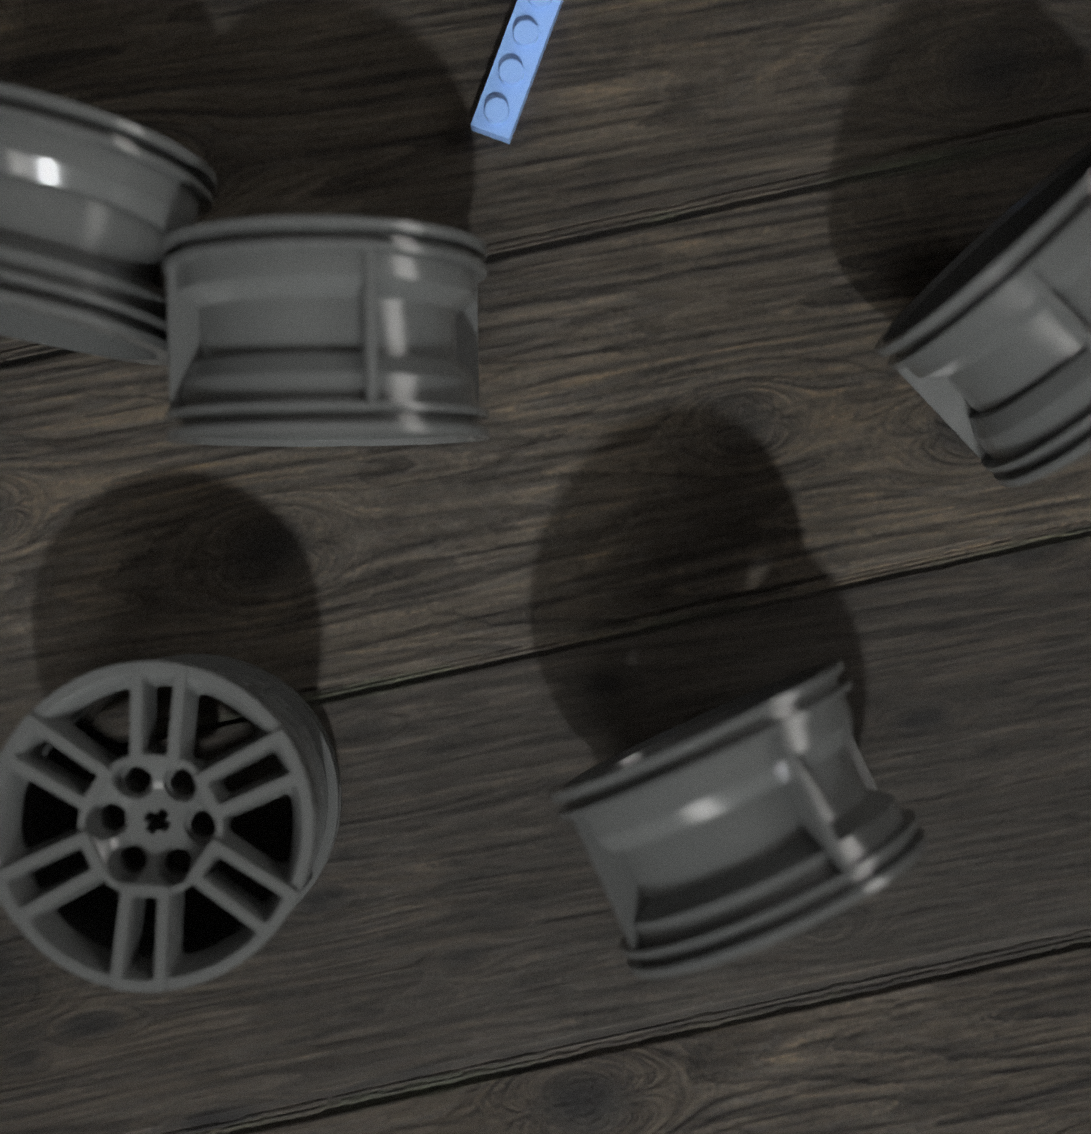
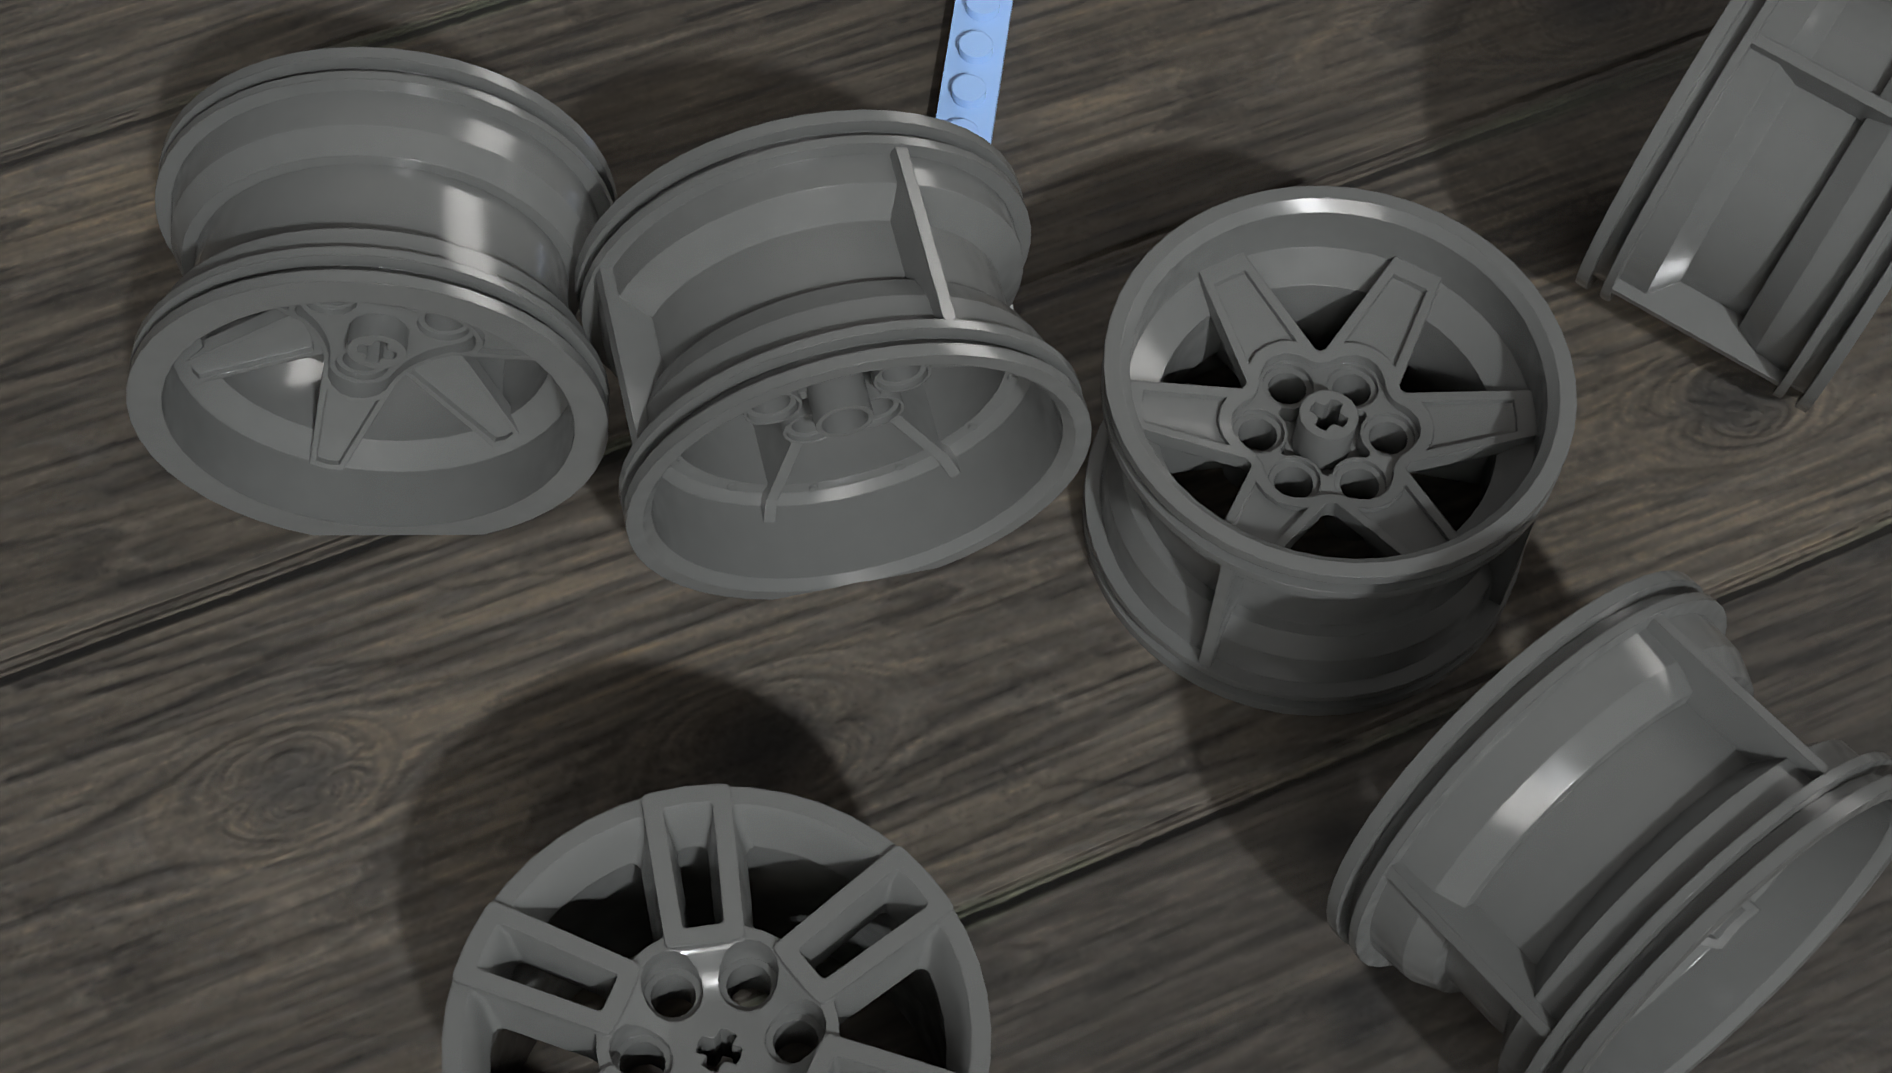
camera: 15 degrees left, 30 degrees down
none -> dark grey wheel [1082,186,1577,716]

